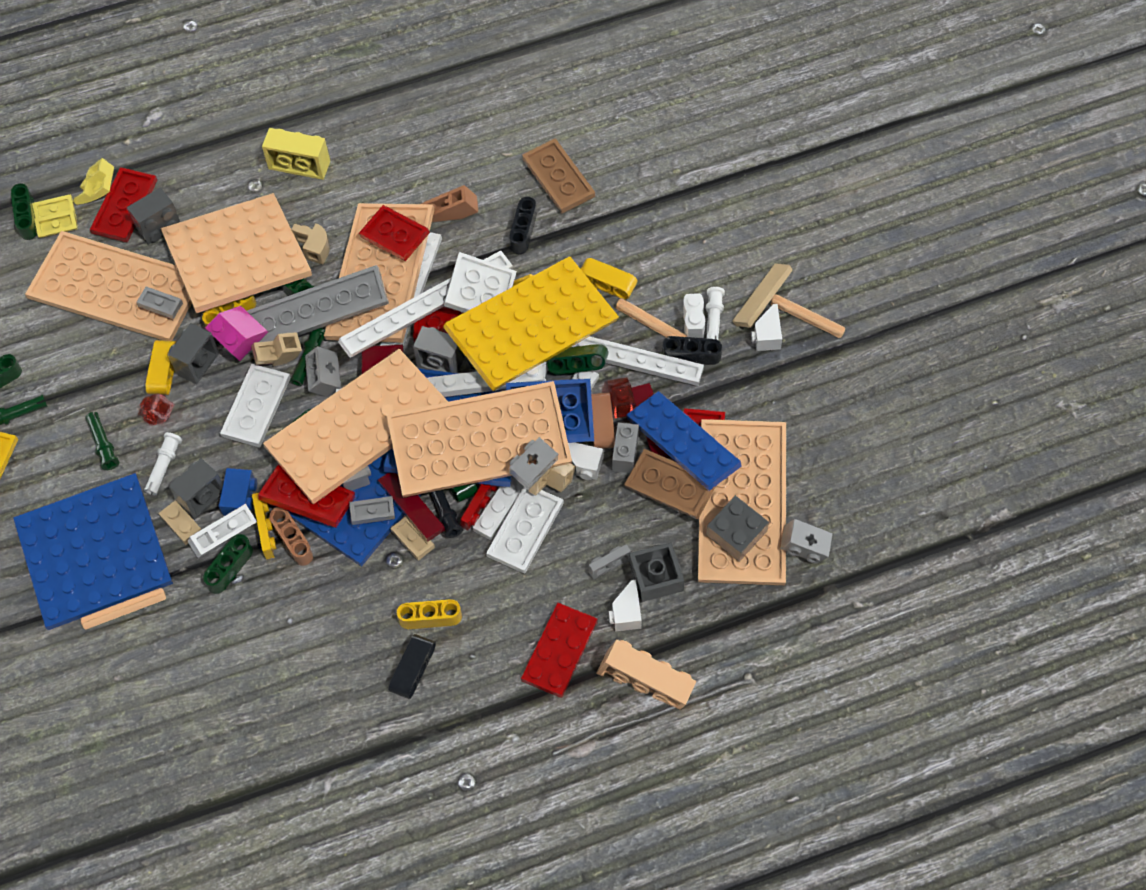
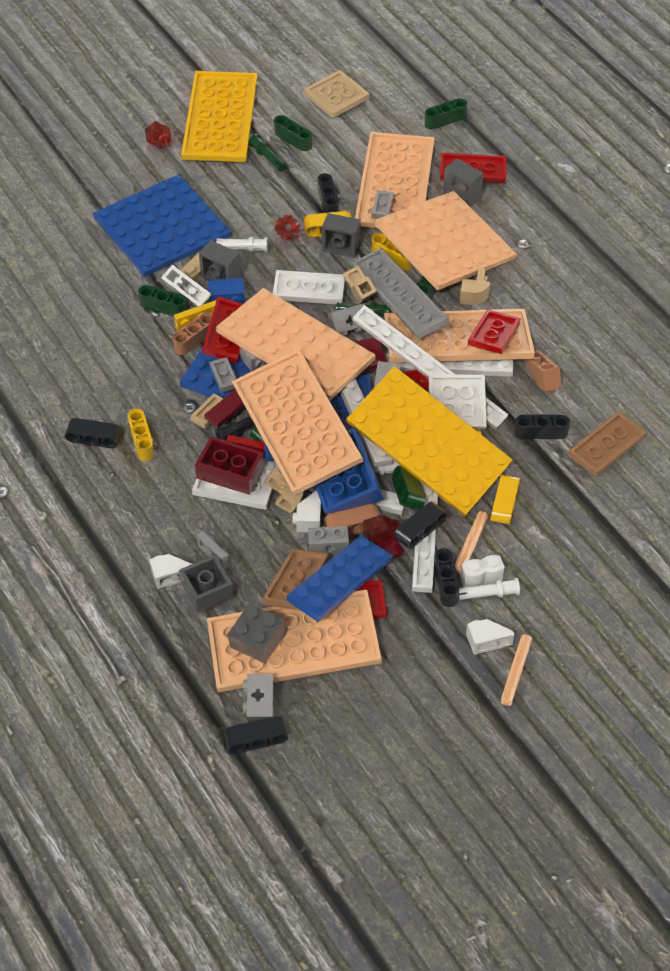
camera: 75 degrees right, 10 degrees down
light yellow slope [32,194,78,238] -> none
light yellow slope [73,158,114,205] -> none
light nougat axle [81,588,166,629] -> none
dark green pin [85,412,120,471] -> none
dark pink slope [205,306,268,361] -> none
light yellow brick [262,128,330,180] -> none
light grey brick [509,437,558,490] -> none
red plate [521,603,598,698] -> none
light nougat wedge [596,639,696,709] -> none
tan tile [733,264,793,328] -> none
none -> dark red brick [195,436,264,495]
none -> black beam [223,716,288,754]
none -> black beam [318,173,339,213]
none -> black beam [394,501,447,549]

